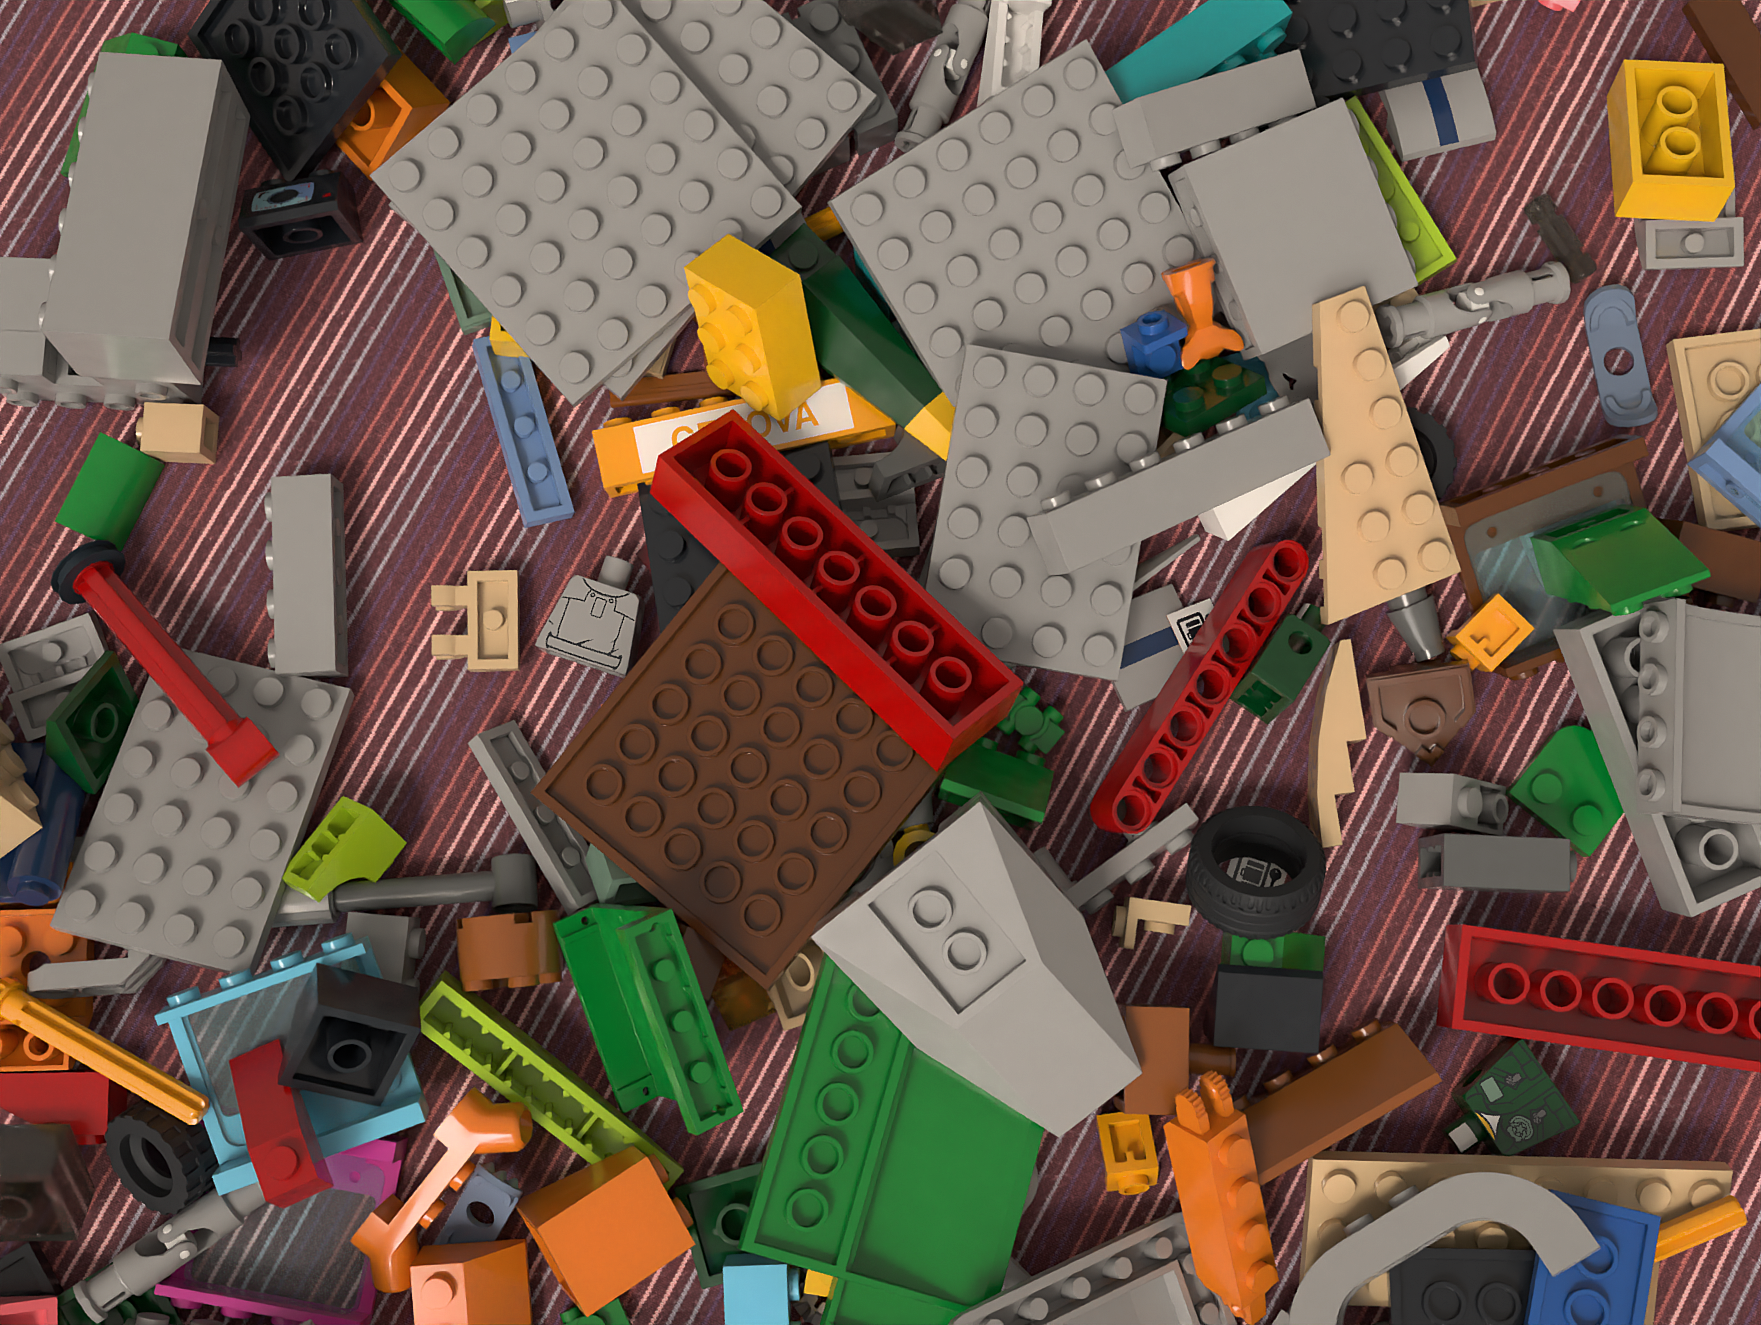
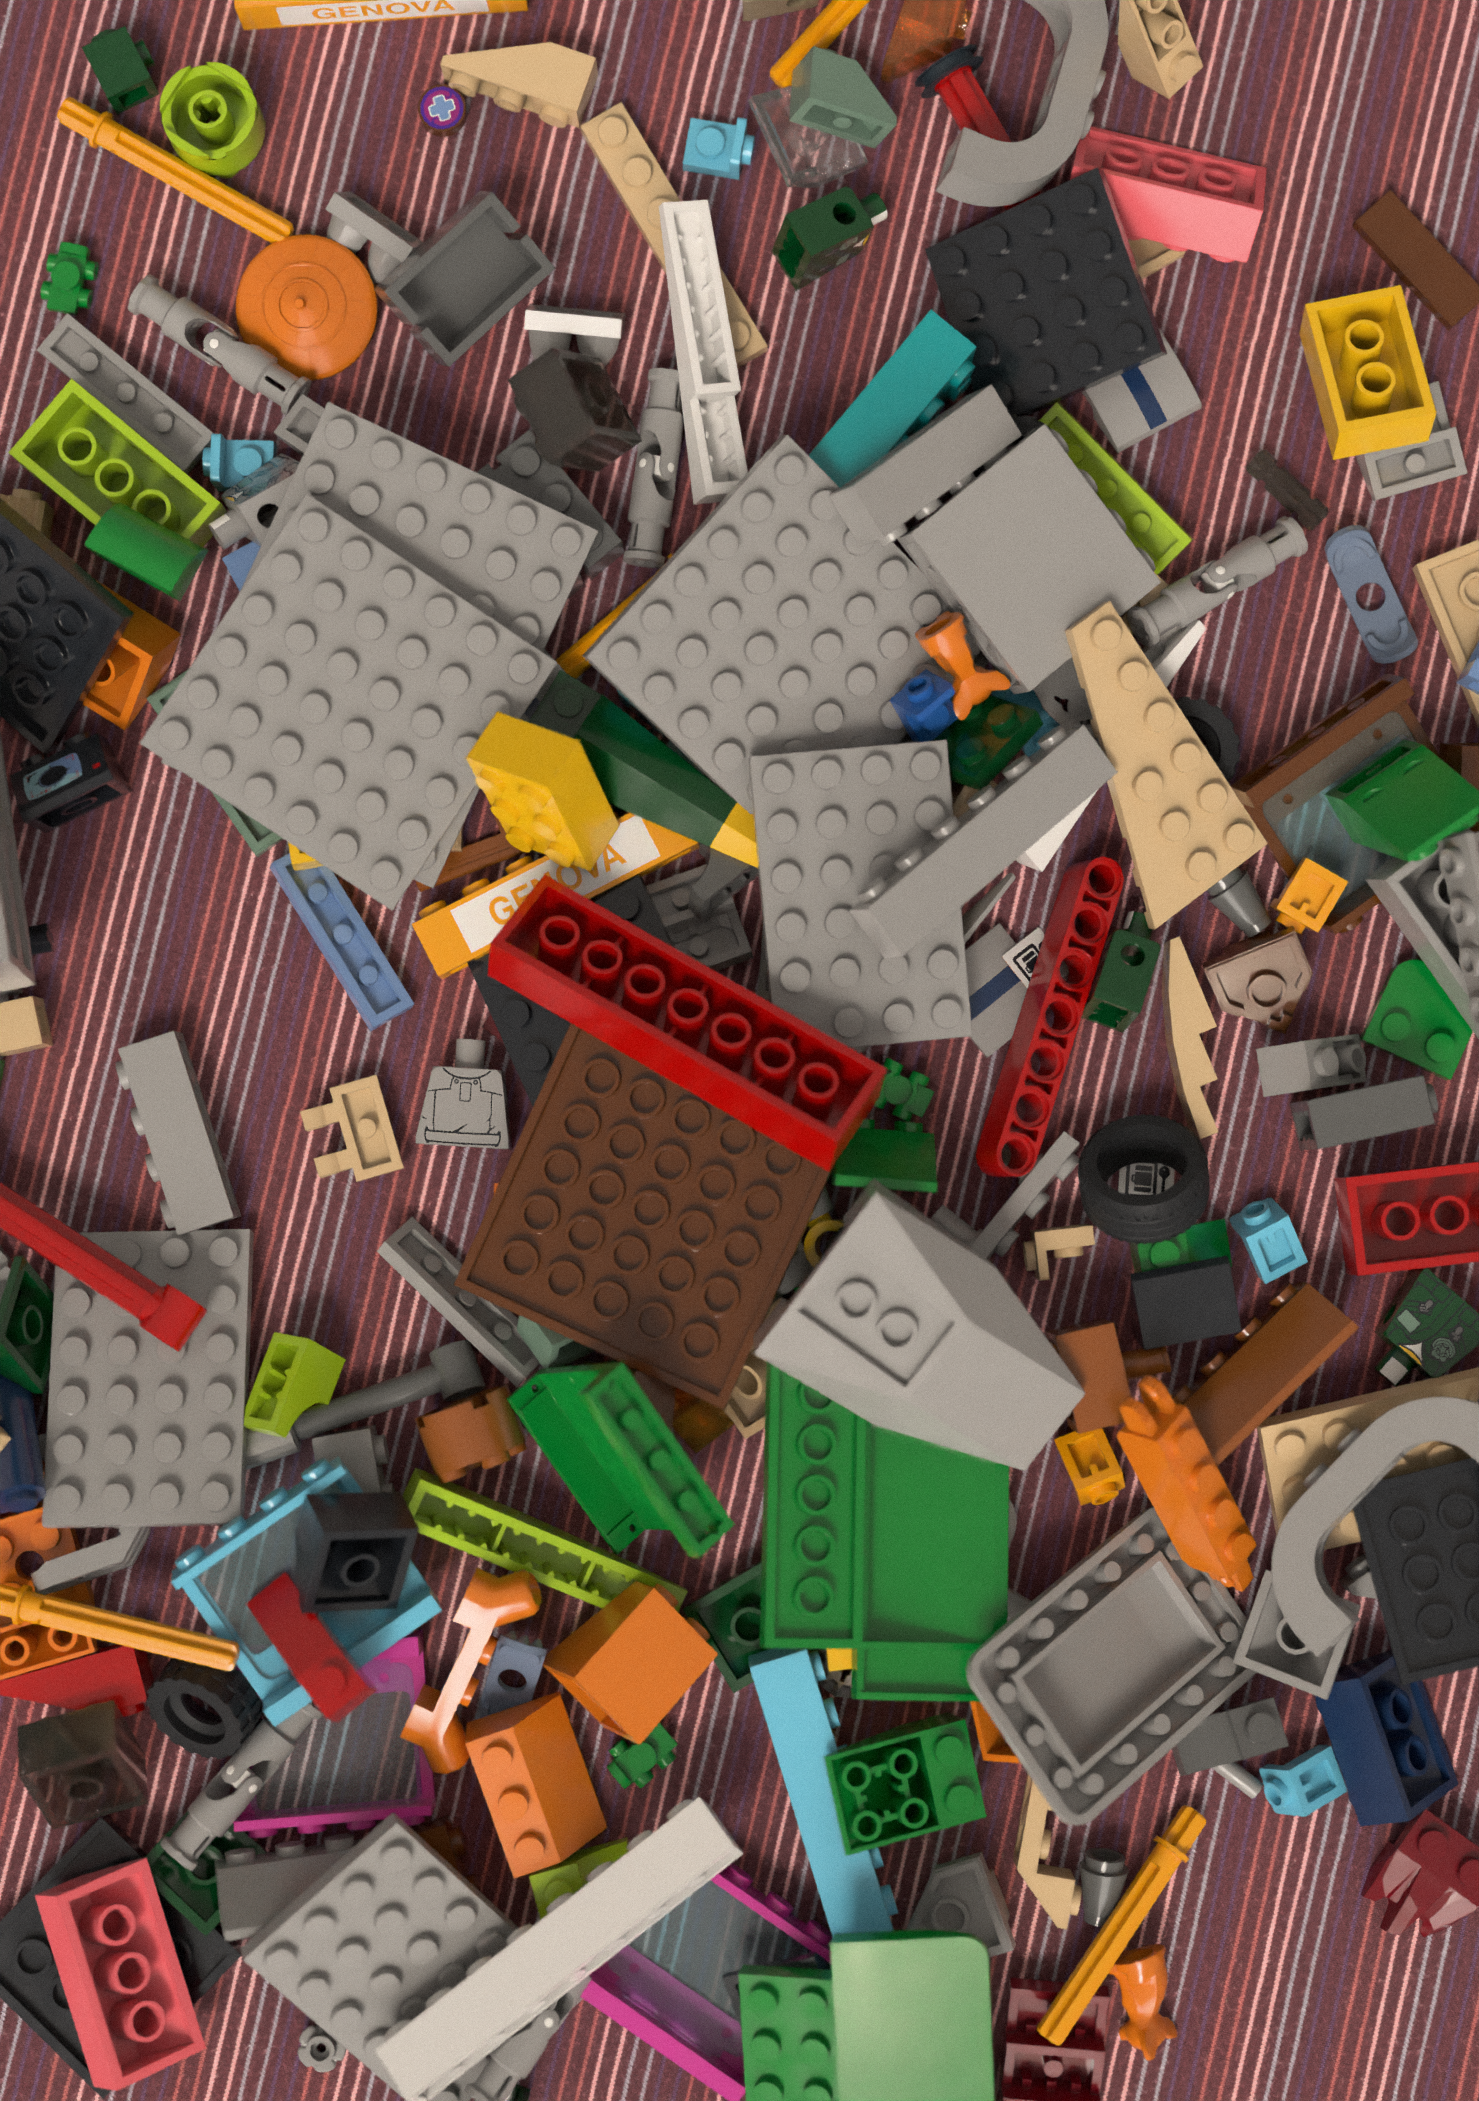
camera: 20 degrees left, 5 degrees up
none -> medium azure bracket [1229,1198,1308,1284]

